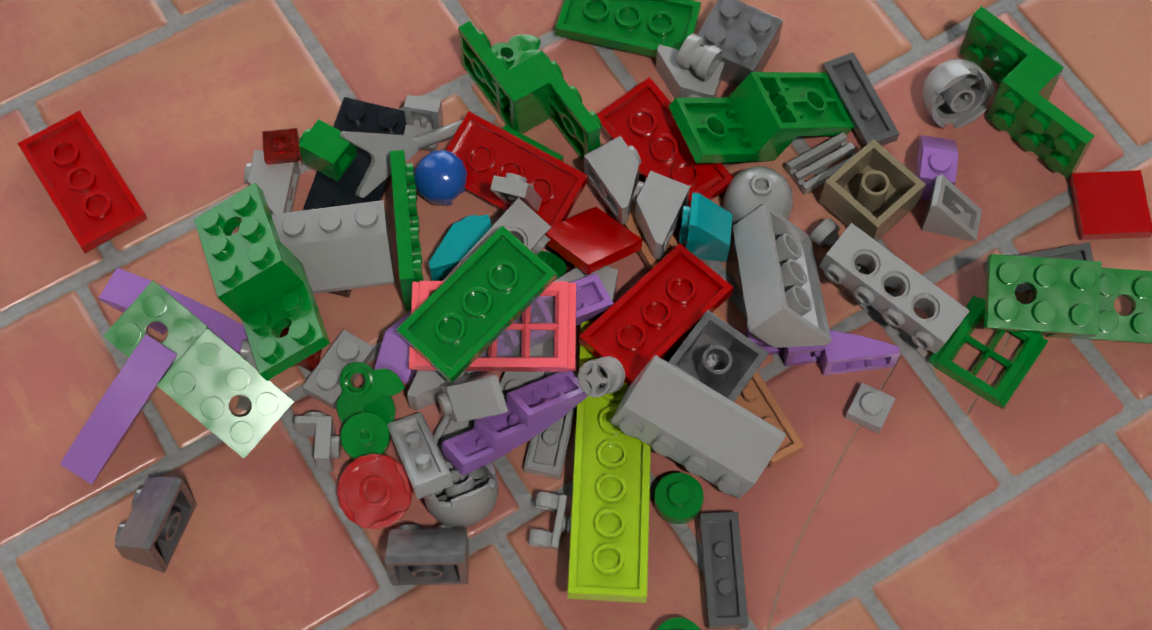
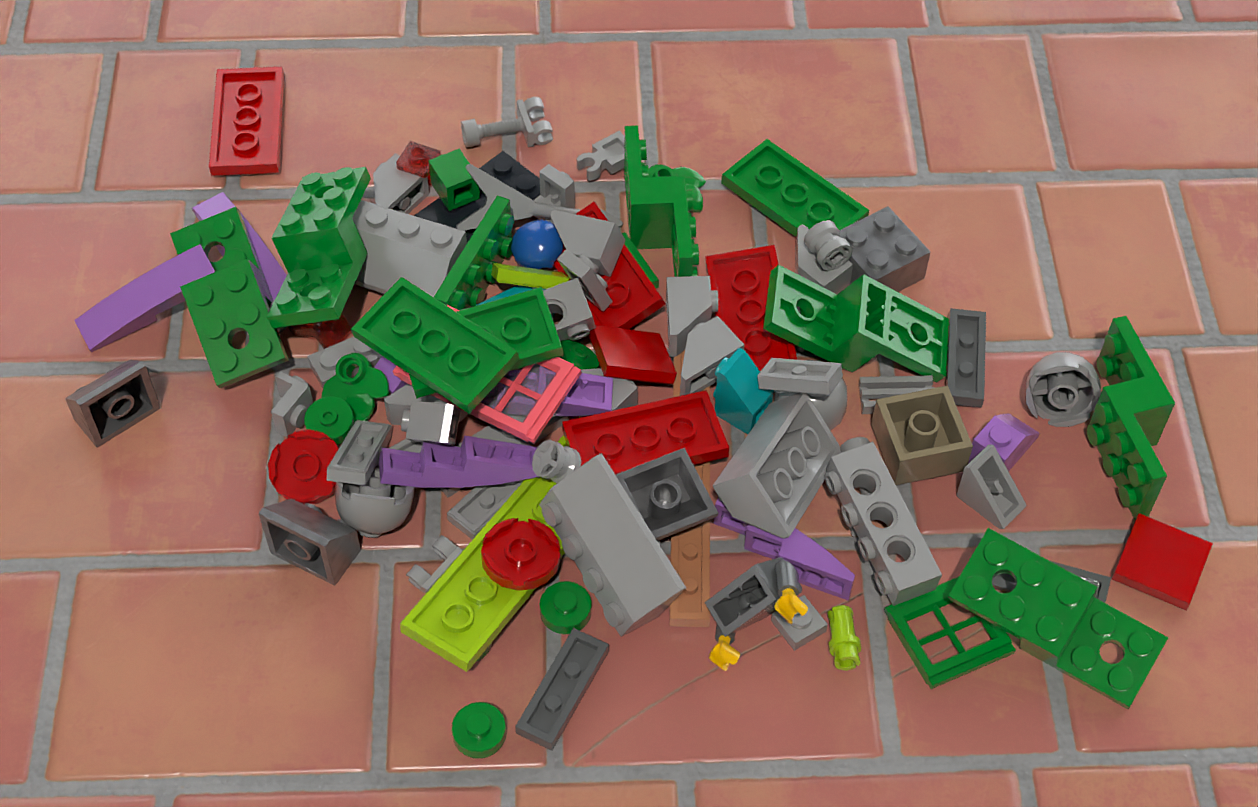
camera: 30 degrees right, 10 degrees down
none -> green plate [351,277,519,414]
none -> light grey bar [461,97,553,148]
none -> red tile [481,518,560,591]
none -> lime tile [491,263,569,289]
none -> light grey slope [550,210,625,277]
none -> light grey plate [576,131,624,181]
none -> dark grey torso [704,557,808,671]
none -> light grey plate [757,358,843,396]
none -> lime pin [827,605,861,670]

